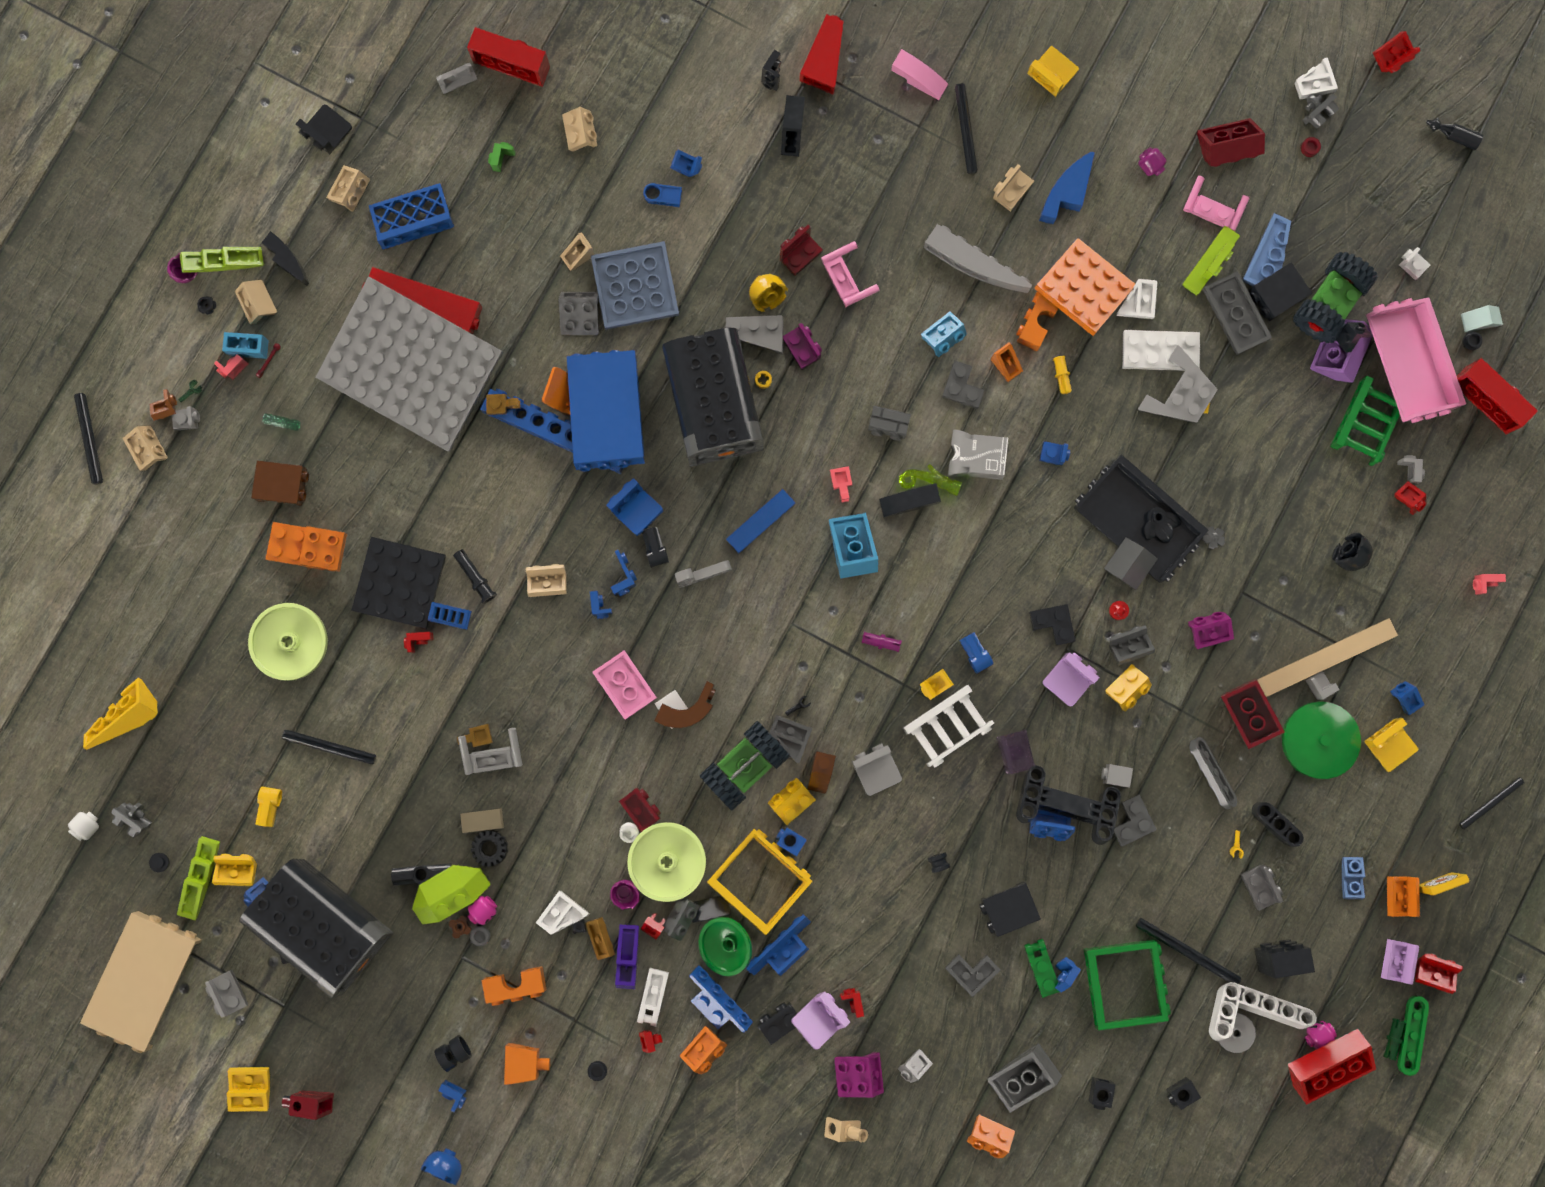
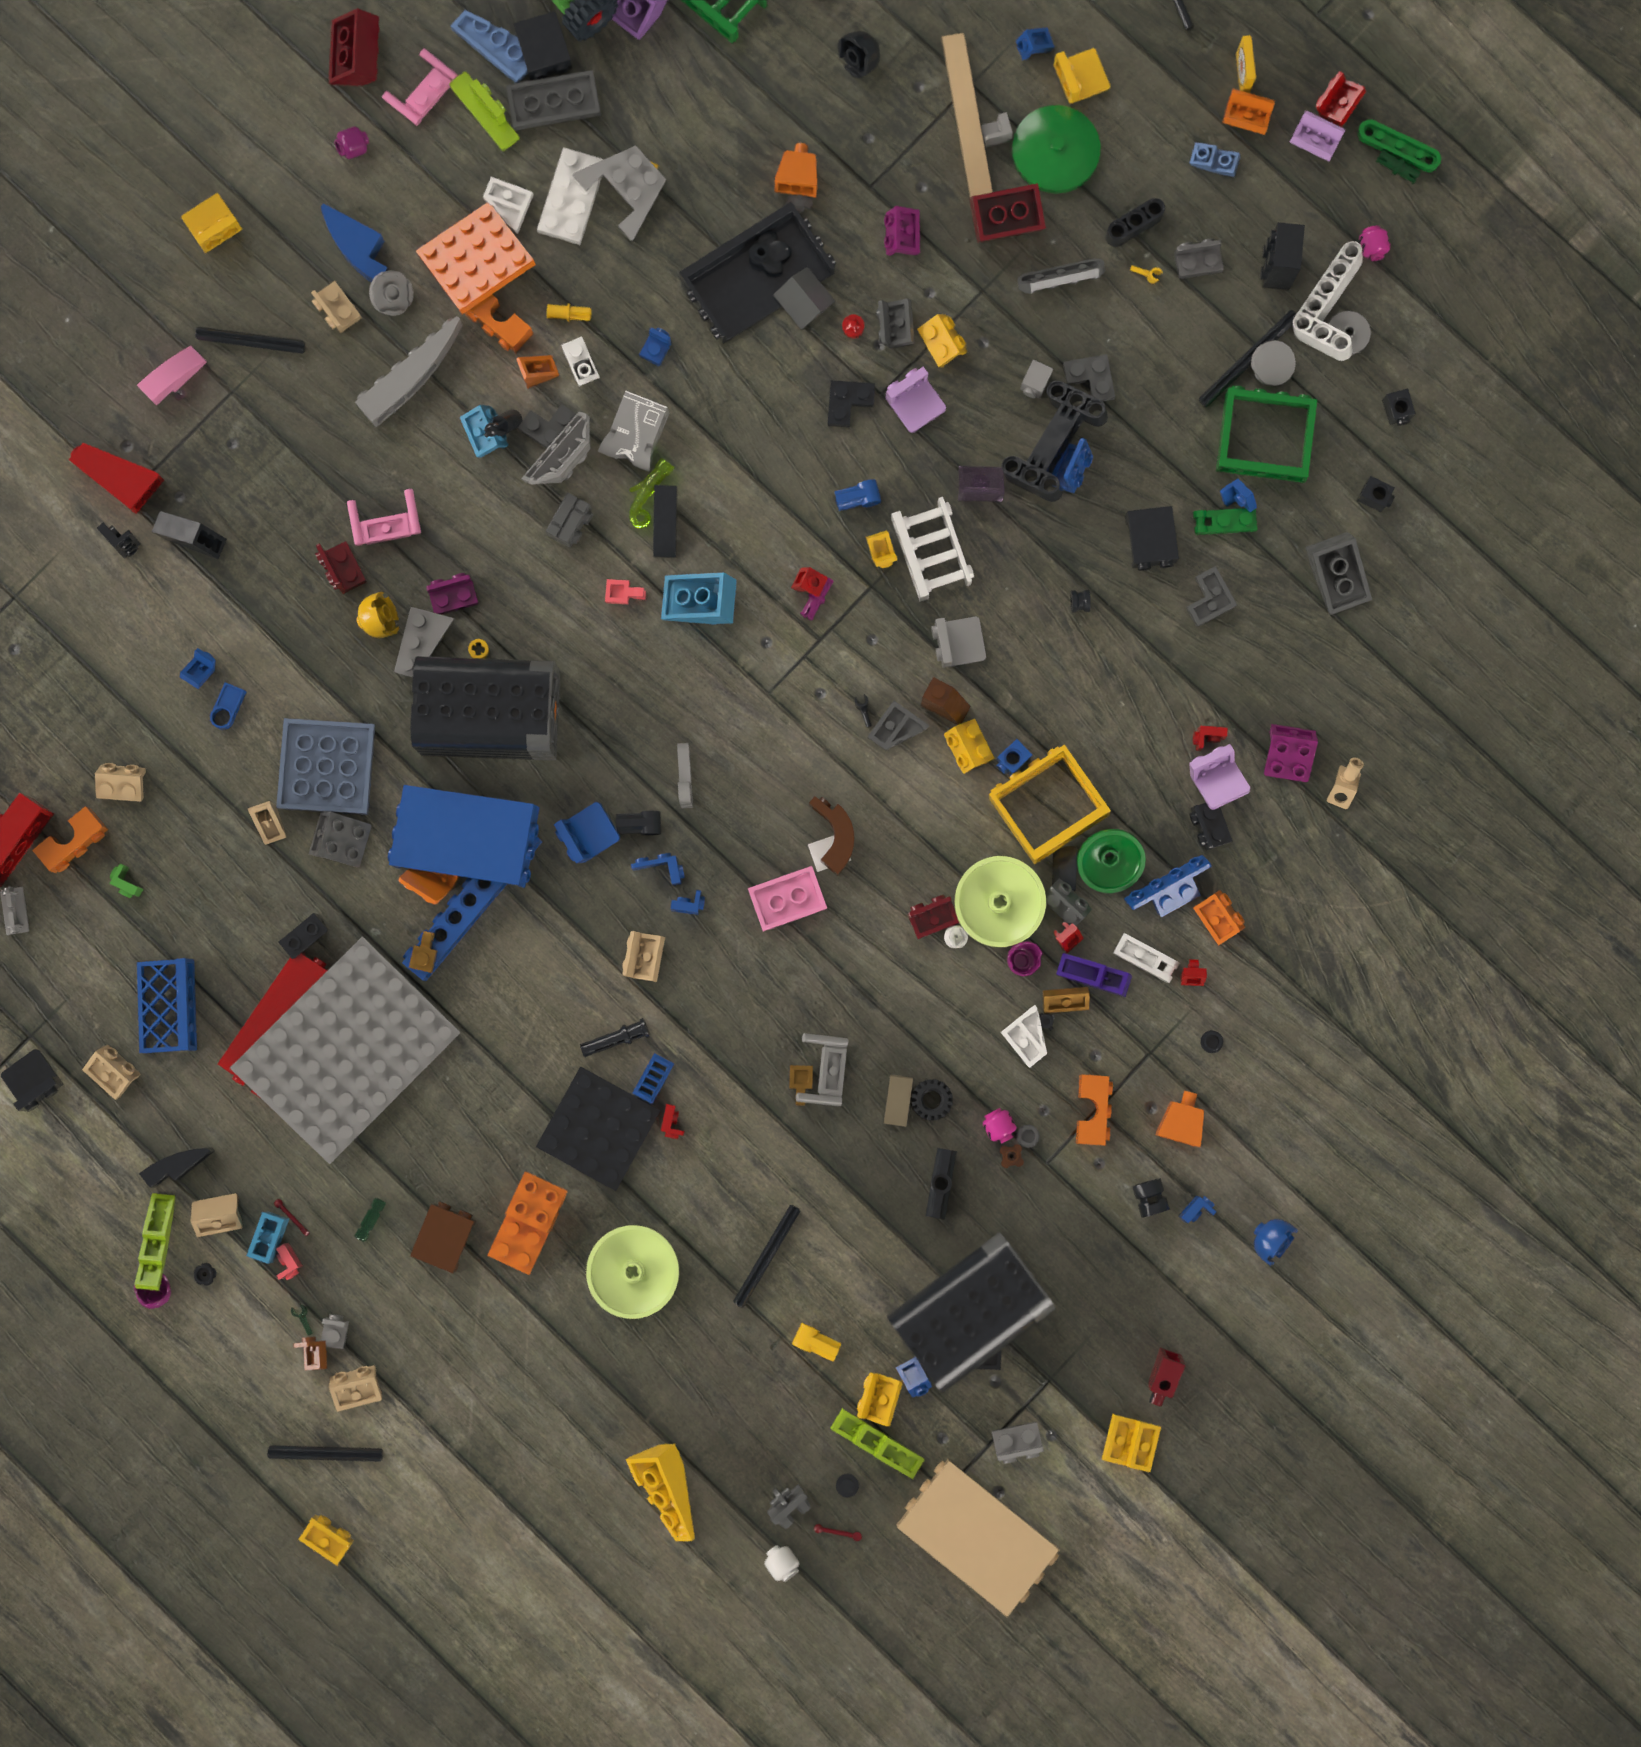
camera: 75 degrees left, 0 degrees up
lime wedge [412,865,491,924] -> none
plate [699,721,790,811] -> none
blue tile [726,489,796,554] -> none
blue bracket [746,914,811,976] -> none
light grey bracket [898,1049,933,1083] -> none
orange bracket [967,1115,1015,1158] -> none
red brick [1288,1029,1376,1105] -> none
none -> orange arch [32,806,108,873]
none -> black bracket [278,913,328,959]
none -> yellow bracket [298,1515,354,1565]
none -> light grey tile [369,270,414,316]
none -> black wheel [484,409,522,438]
none -> light grey wedge [521,412,591,485]
none -> white slope [561,337,599,386]
none -> orange torso [775,143,817,197]
none -> red bracket [791,567,828,597]
none -> dark red hinge [814,1524,862,1541]
none -> light grey tile [1251,340,1296,386]

